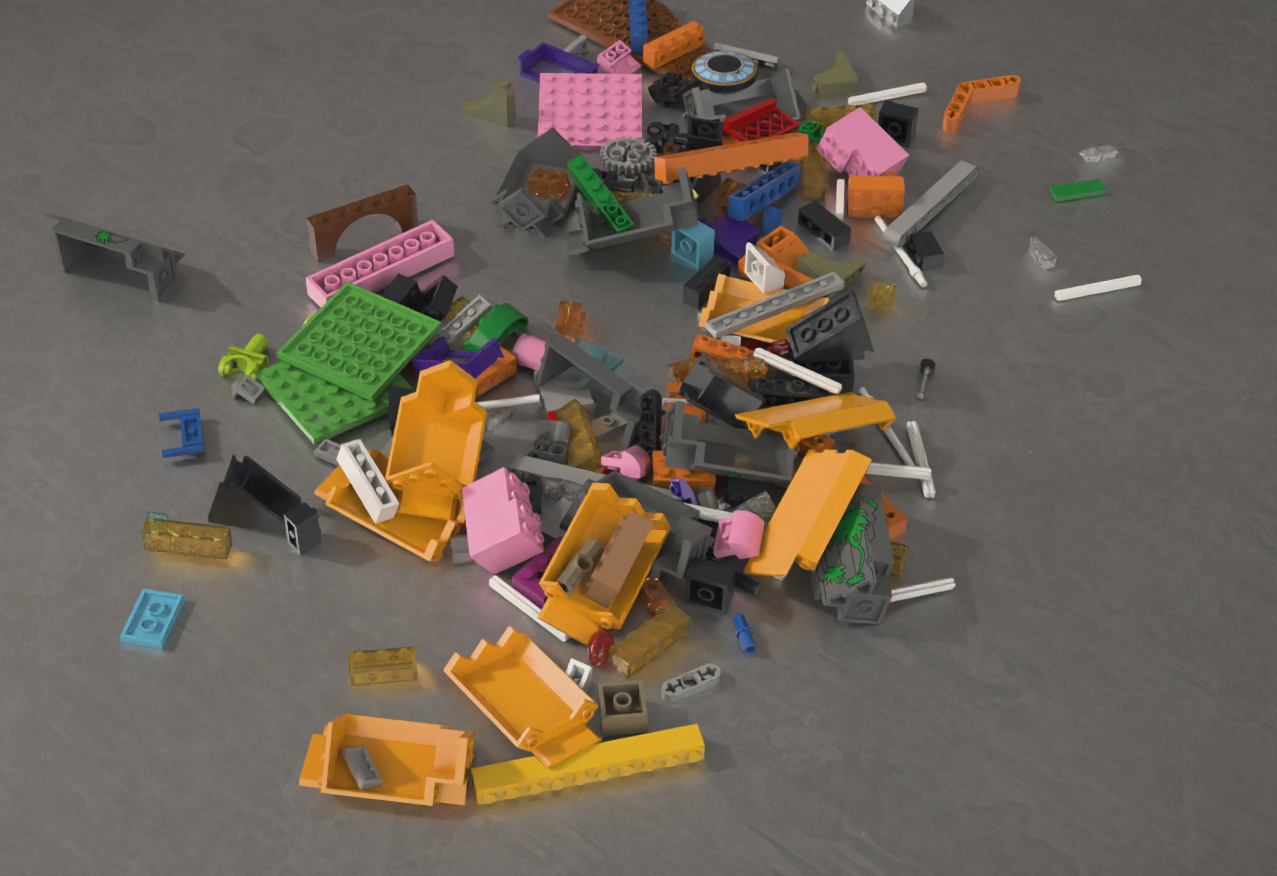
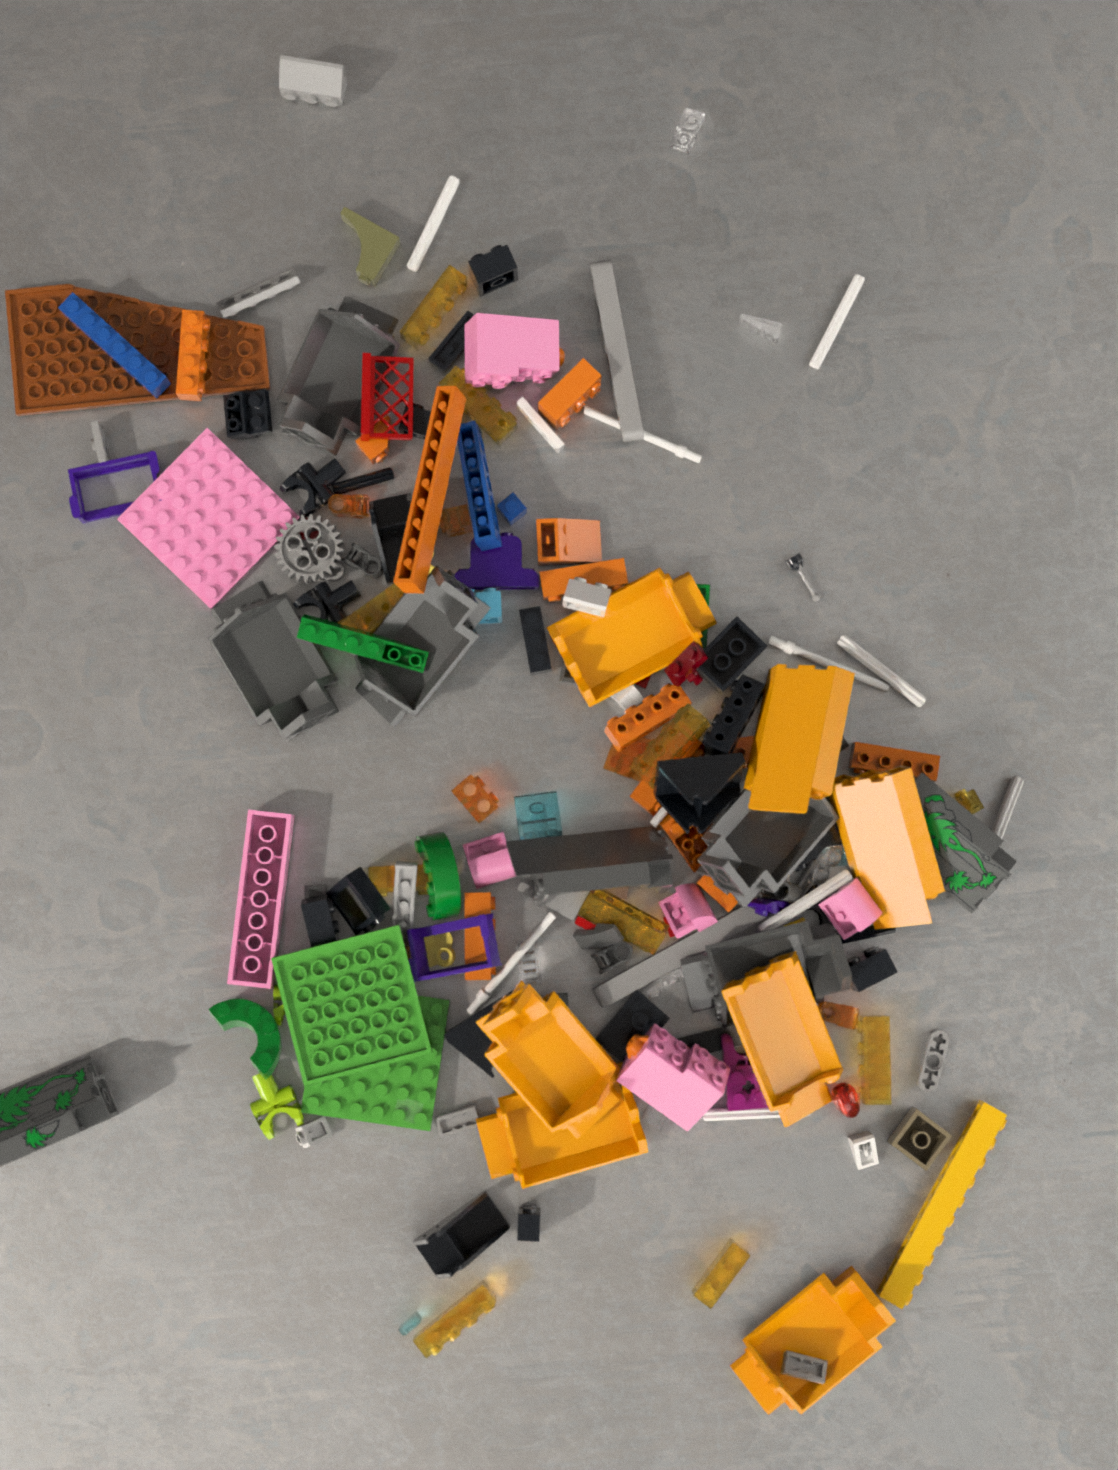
camera: 50 degrees left, 40 degrees up
medium azure tile [119,588,185,650] -> none
blue plate [159,408,204,458] -> none
reddish brown arch [307,184,419,262] -> none
white brick [337,439,399,524] -> none
light orange panel [443,626,602,768] -> none
olive arch [462,79,516,127] -> none
clear orange brick [526,167,571,199] -> none
dark tan piece [556,538,604,596] -> none
medium nougat brick [585,511,654,609] -> none
bright pink brick [597,40,642,74] -> none
black beam [640,389,662,461] -> none
black slope [687,117,722,150] -> none
dish [691,51,758,92] -> none
light grey plate [705,272,845,339] -> none
blue axle [732,613,757,654] -> none
white axle [753,348,842,394] -> none
black ladder [785,289,874,363] -> none
olive arch [795,250,868,298] -> none
green slope [798,121,826,143] -> none
black brick [798,201,851,251] -> none
clear yellow brick [866,281,897,312] -> none
white axle [866,462,931,480] -> none
black brick [907,231,944,271] -> none
orange beam [942,75,1021,133] -> none
green tile [1049,179,1107,202] -> none
none -> green brick [208,999,282,1080]

